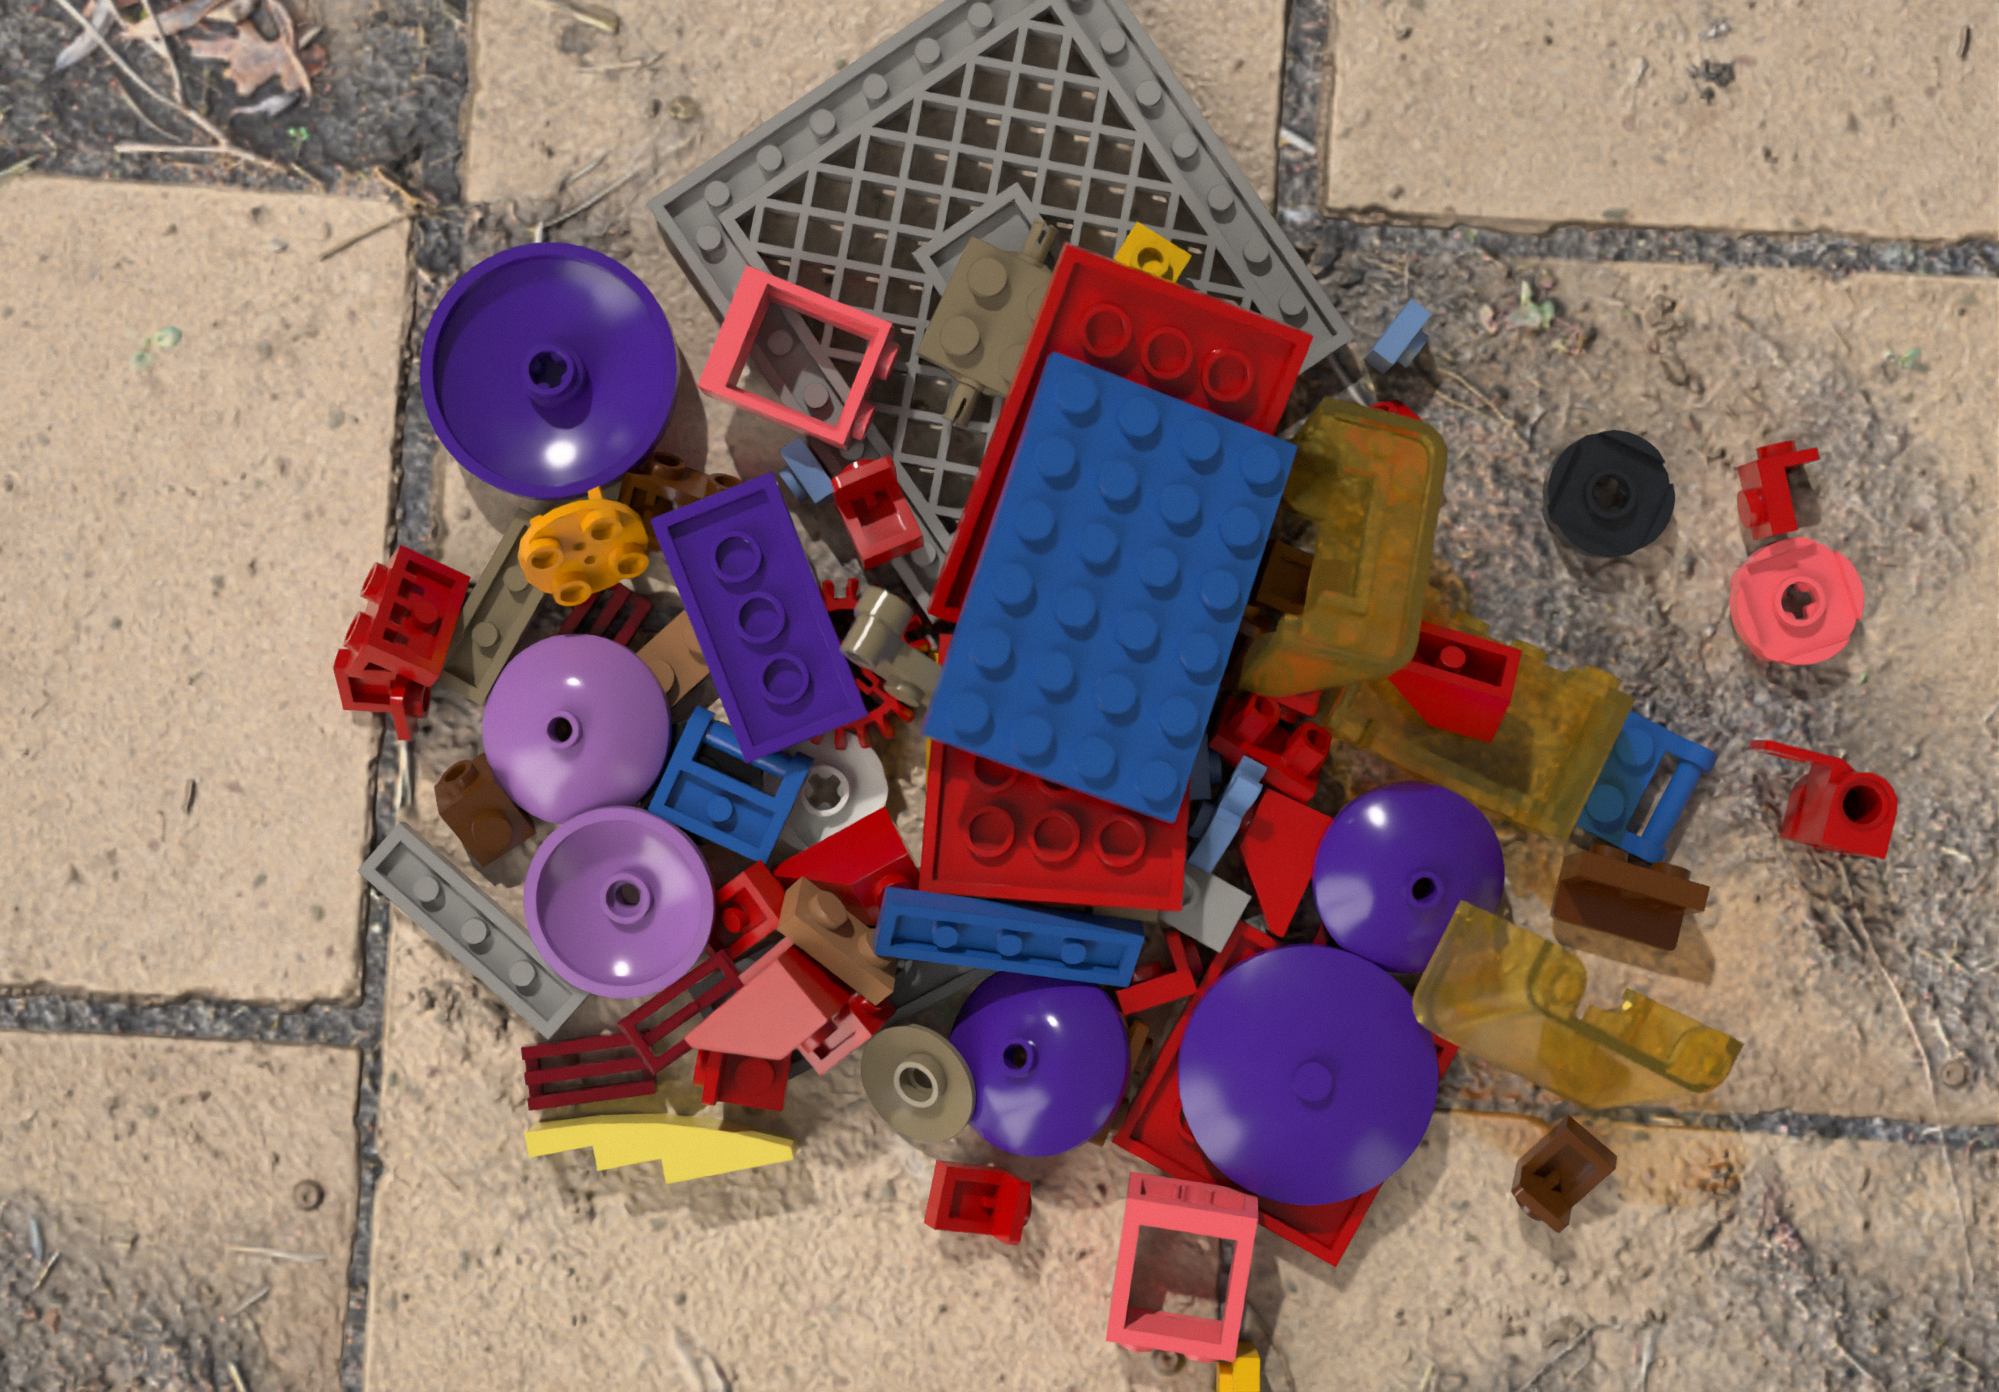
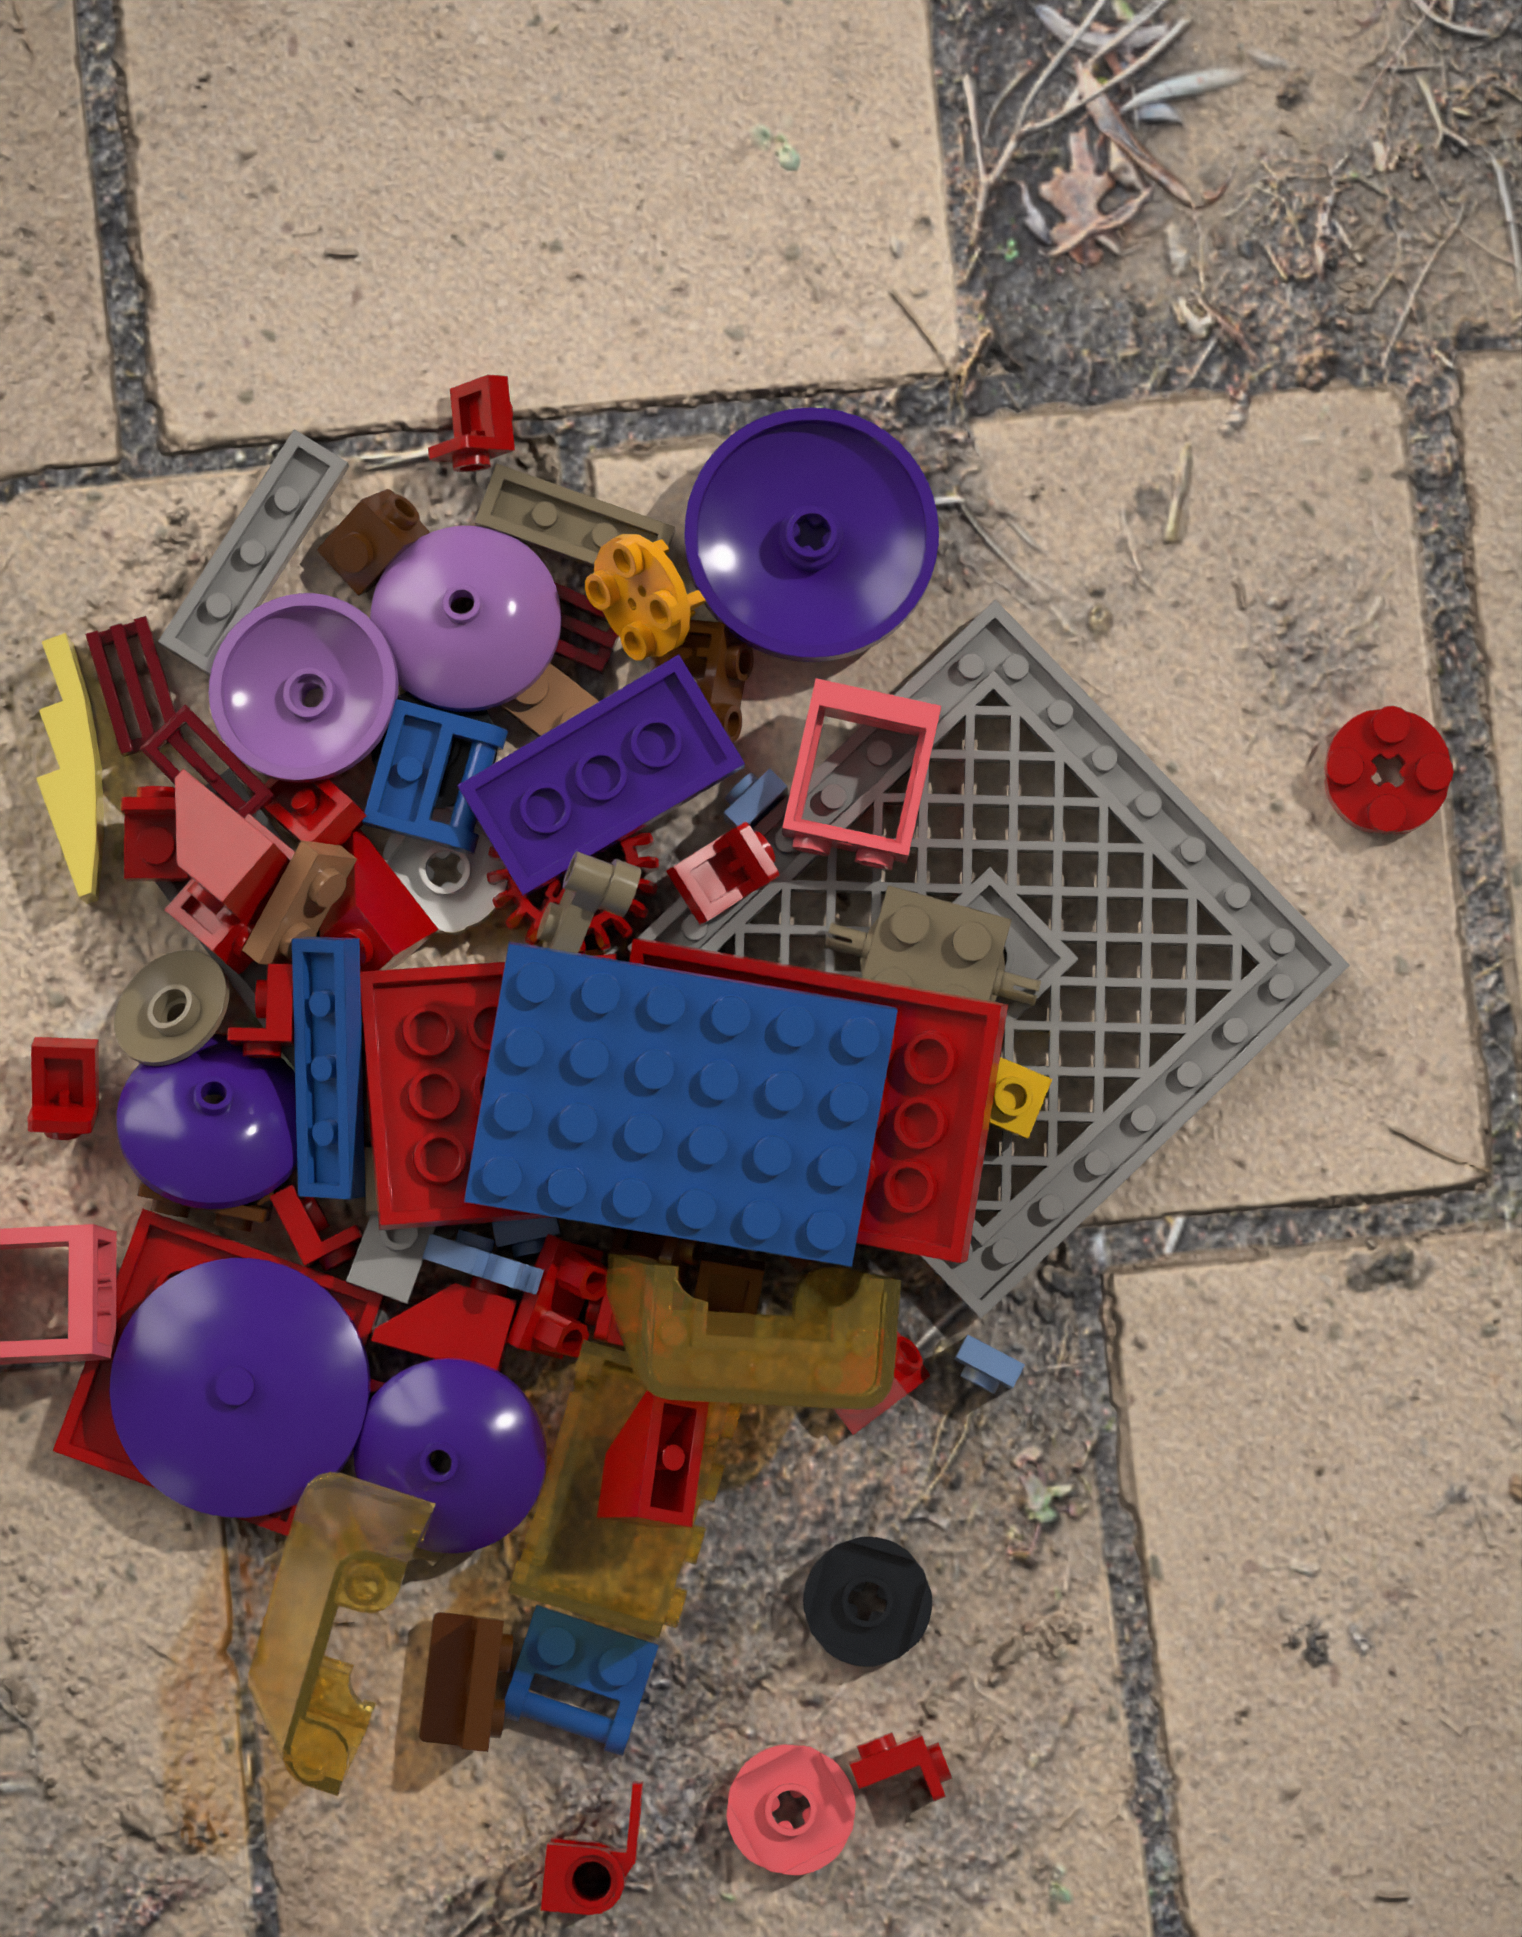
camera: 80 degrees right, 5 degrees down
red bracket [343,544,470,688] -> none
reddish brown bracket [1511,1115,1617,1233] -> none
none -> red bracket [227,964,294,1058]

